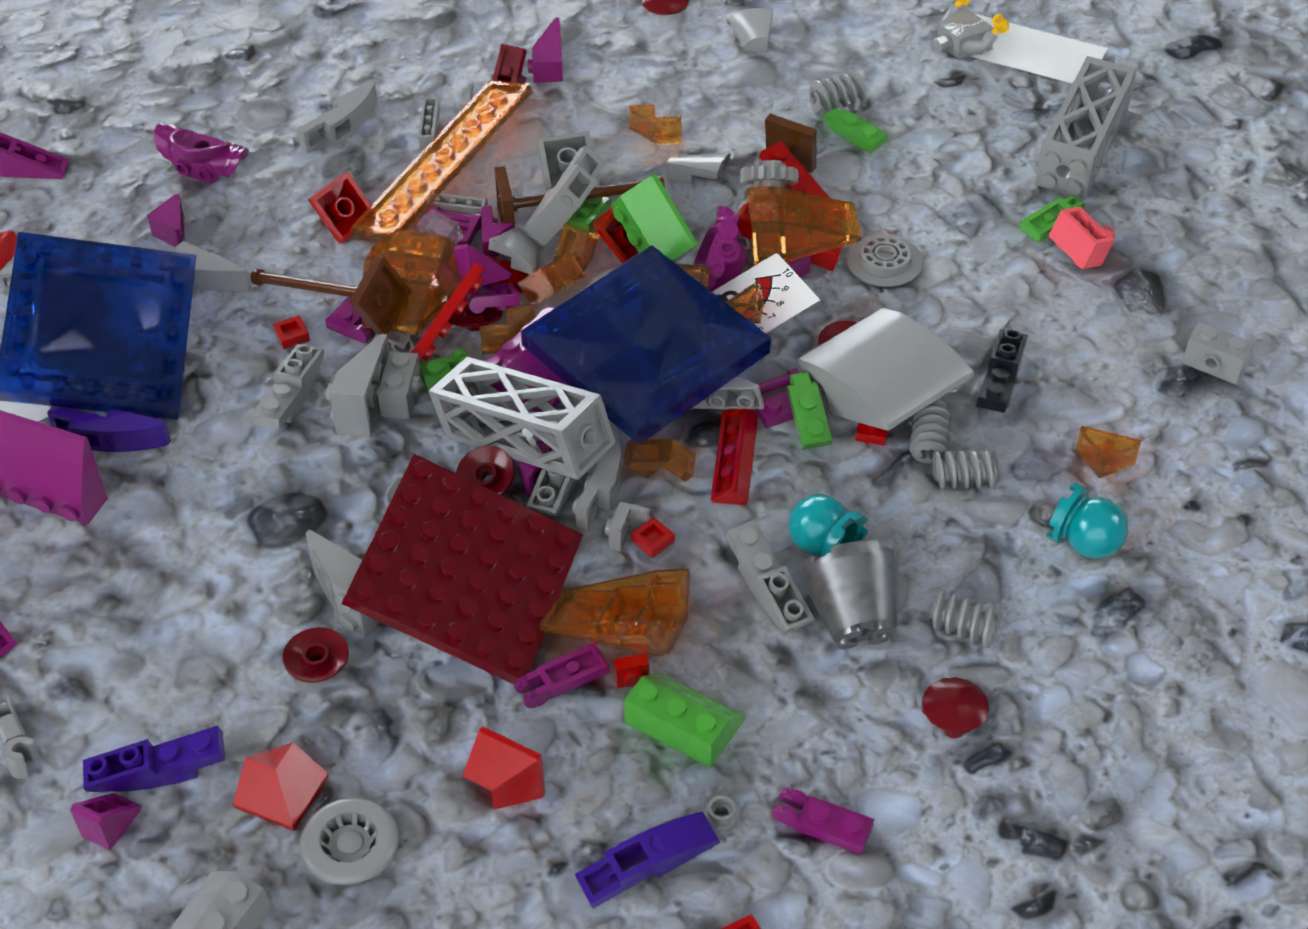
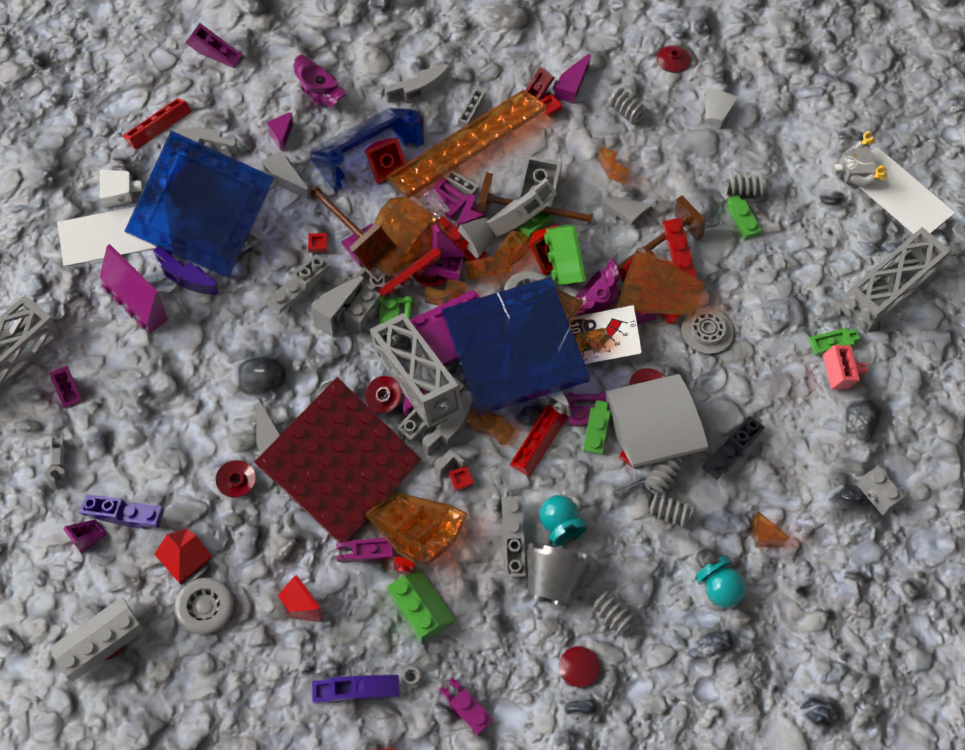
camera: 20 degrees right, 15 degrees up
light grey gear [740,160,798,191] -> none
none -> clear blue windscreen [310,107,424,192]
none -> red plate [538,94,562,117]
none -> light grey piece [610,87,648,125]

